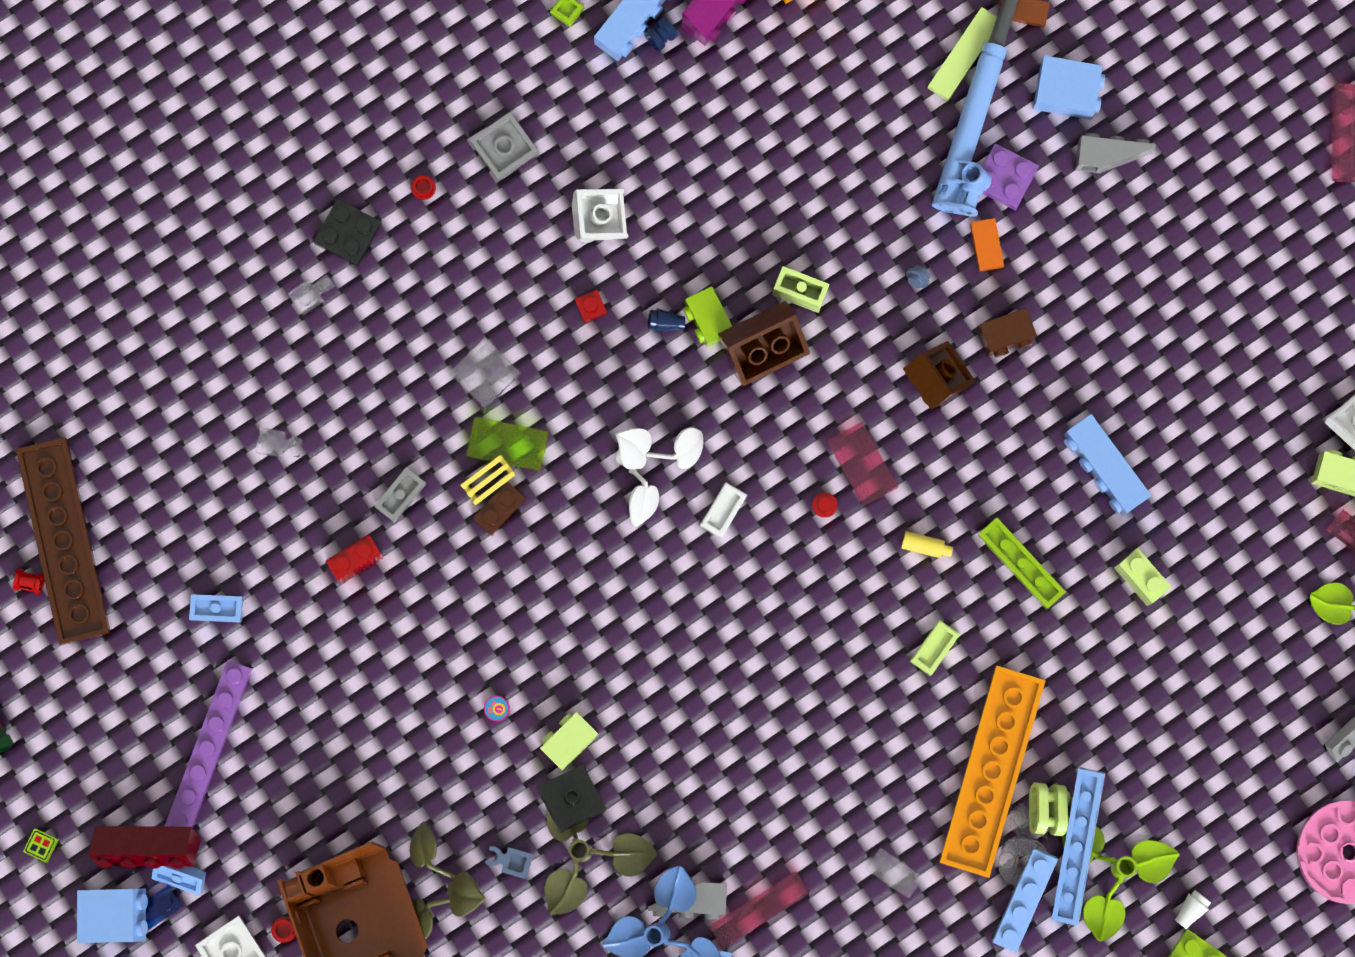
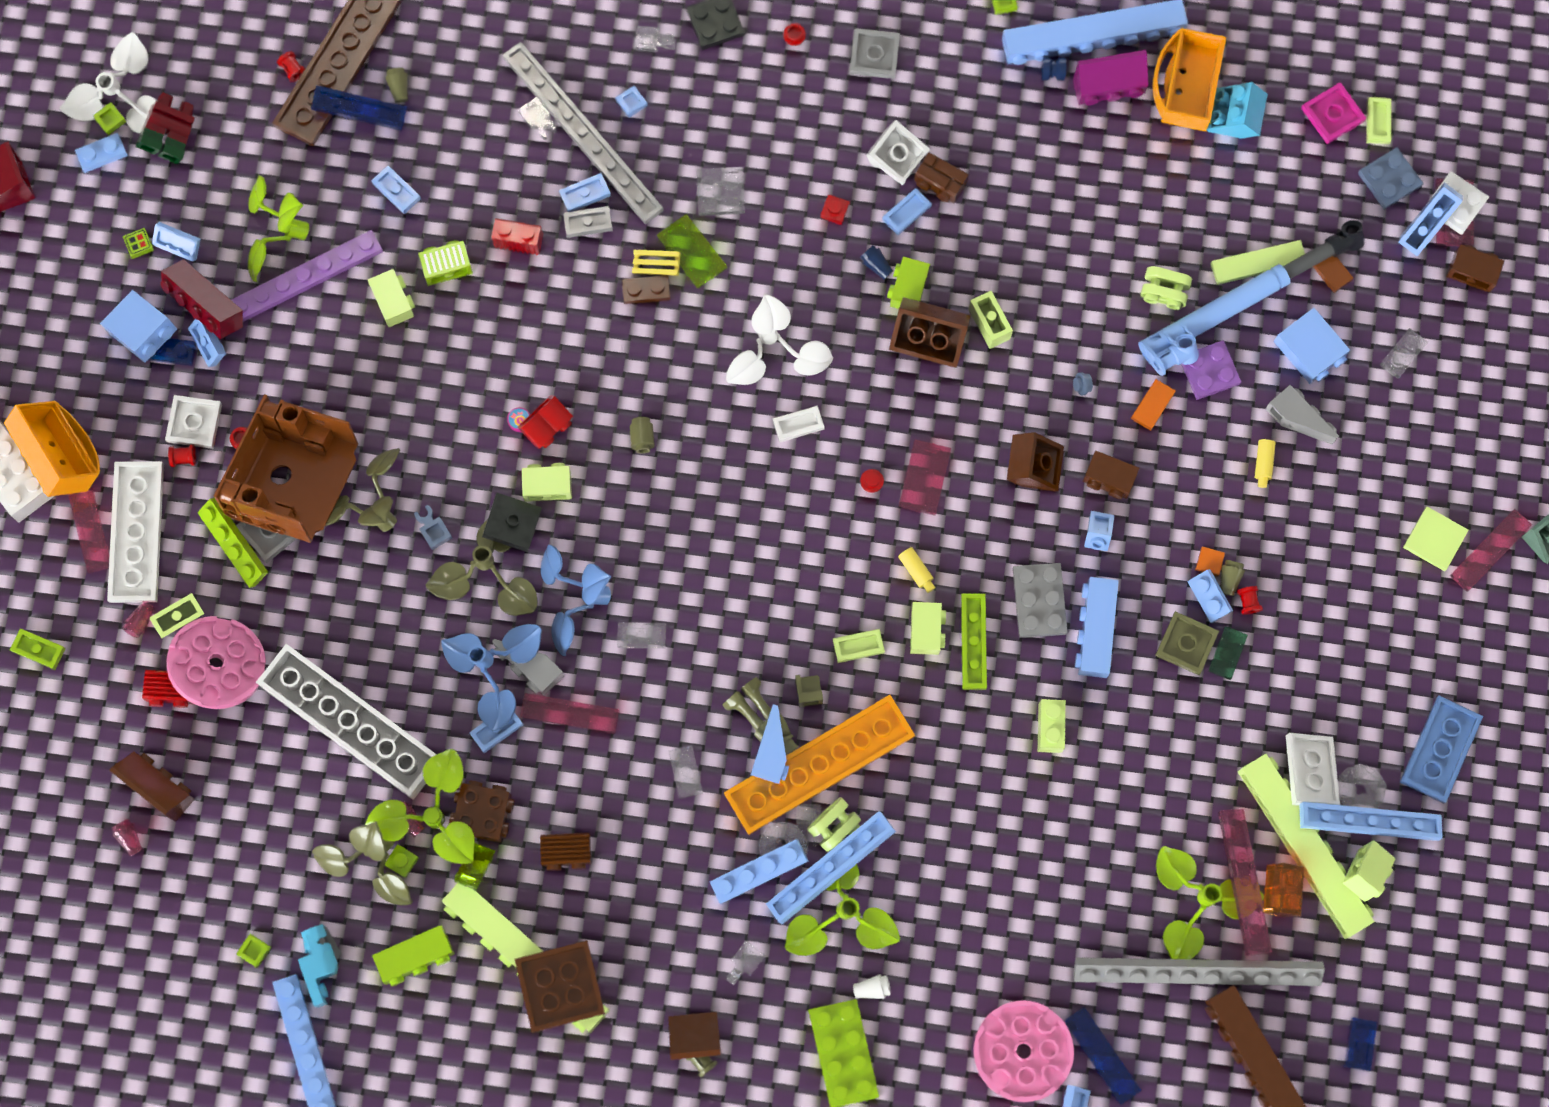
camera: 45 degrees right, 5 degrees down
none -> light blue plate [152,222,201,262]
none -> lime plant [247,175,309,282]
none -> clear blue plate [311,85,407,131]
none -> yellowish green brick [368,269,415,328]
none -> olive cone [385,67,408,103]
none -> lime brick [418,240,473,286]
none -> light grey plate [503,42,663,225]
none -> red brick [518,395,573,449]
none -> medium blue plant [541,545,611,656]
none -> light blue plate [559,173,611,212]
none -> light blue tile [616,86,648,118]
none -> clear plate [617,622,666,649]
none -> olive brick [629,417,655,454]
none -> olive piece [722,677,798,755]
none -> light blue slope [750,704,789,784]
none -> olive panel [795,675,823,707]
none -> light blue tile [882,188,932,236]
none -> yellowish green brick [910,602,946,655]
none -> reddish brown brick [914,152,969,203]
none -> light grey plate [1013,563,1068,638]
none -> light blue bracket [1084,511,1114,551]
none -> yellowish green brick [1140,266,1192,310]
none -> olive plate [1155,611,1219,675]
none -> light blue plate [1187,569,1233,623]
none -> orange tile [1195,546,1225,577]
none -> clear green plate [1208,626,1248,680]
none -> olive cone [1220,560,1245,597]
none -> red bush [1236,586,1263,615]
none -> light yellow cylinder [1255,439,1276,488]
none -> clear plate [1380,328,1428,379]
none -> yellowish green tile [1403,506,1469,571]

